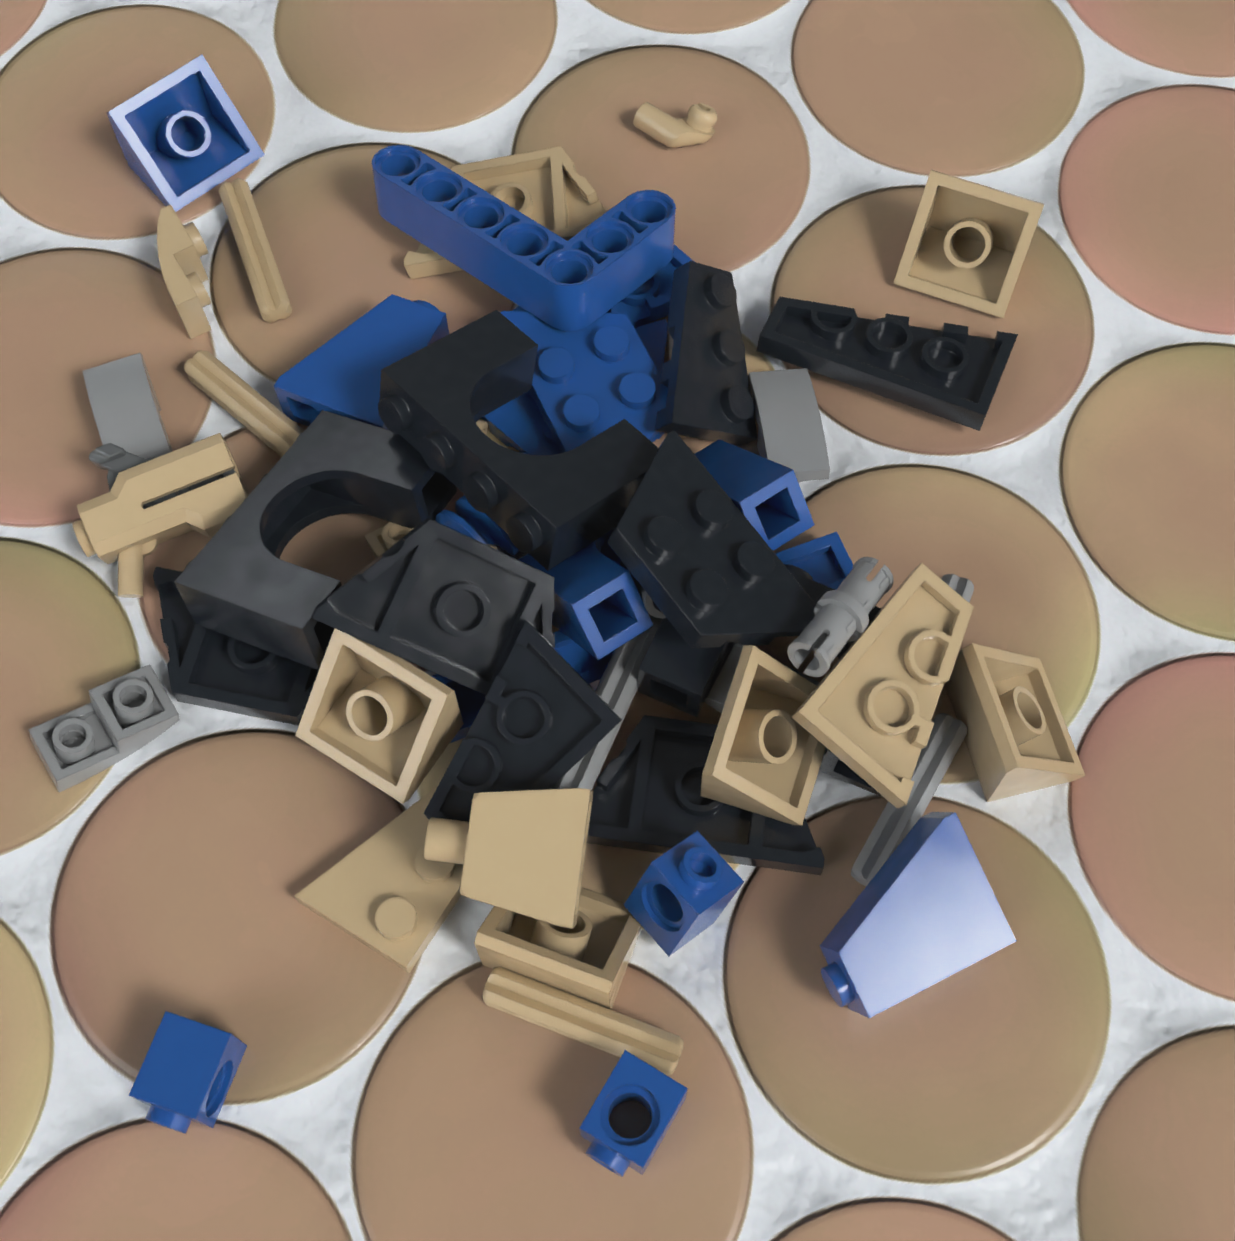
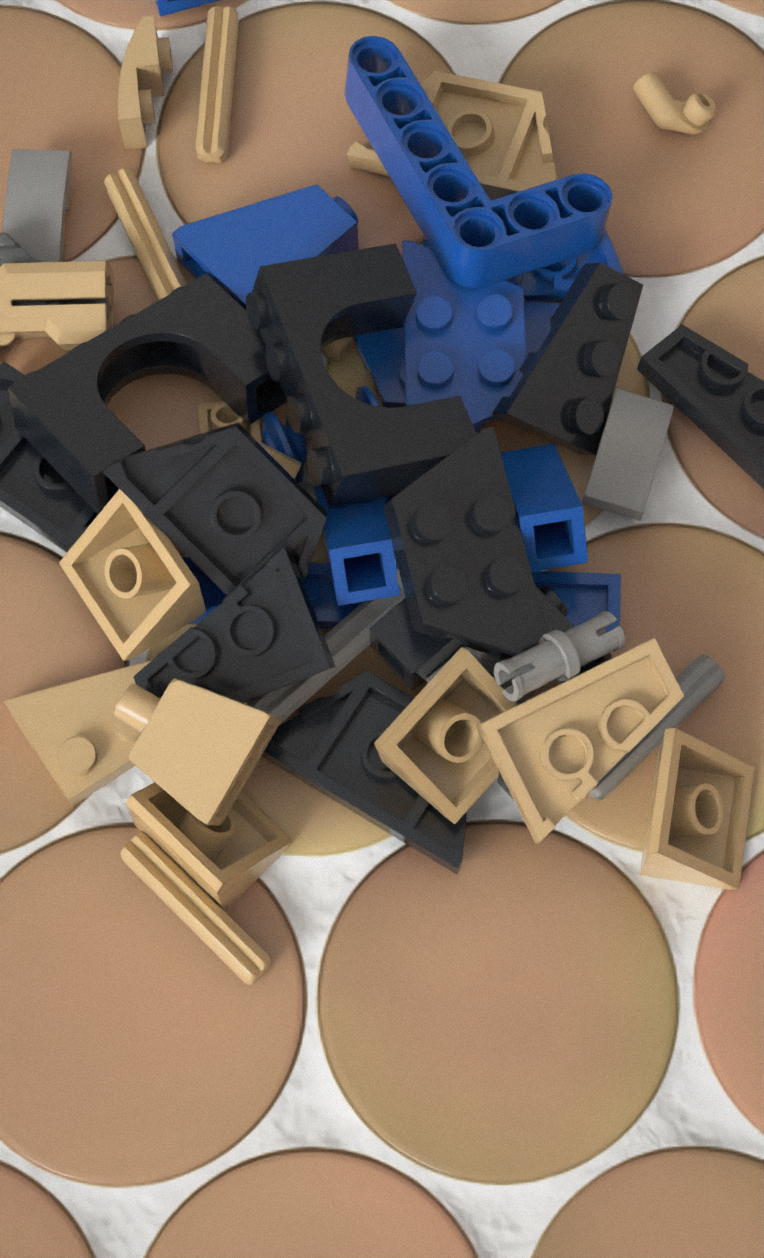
camera: 25 degrees right, 5 degrees up
blue brick [579,1050,688,1177] -> none
blue brick [624,831,744,956] -> none
slope [819,812,1016,1018] -> none
light grey axle [851,713,967,886] -> none

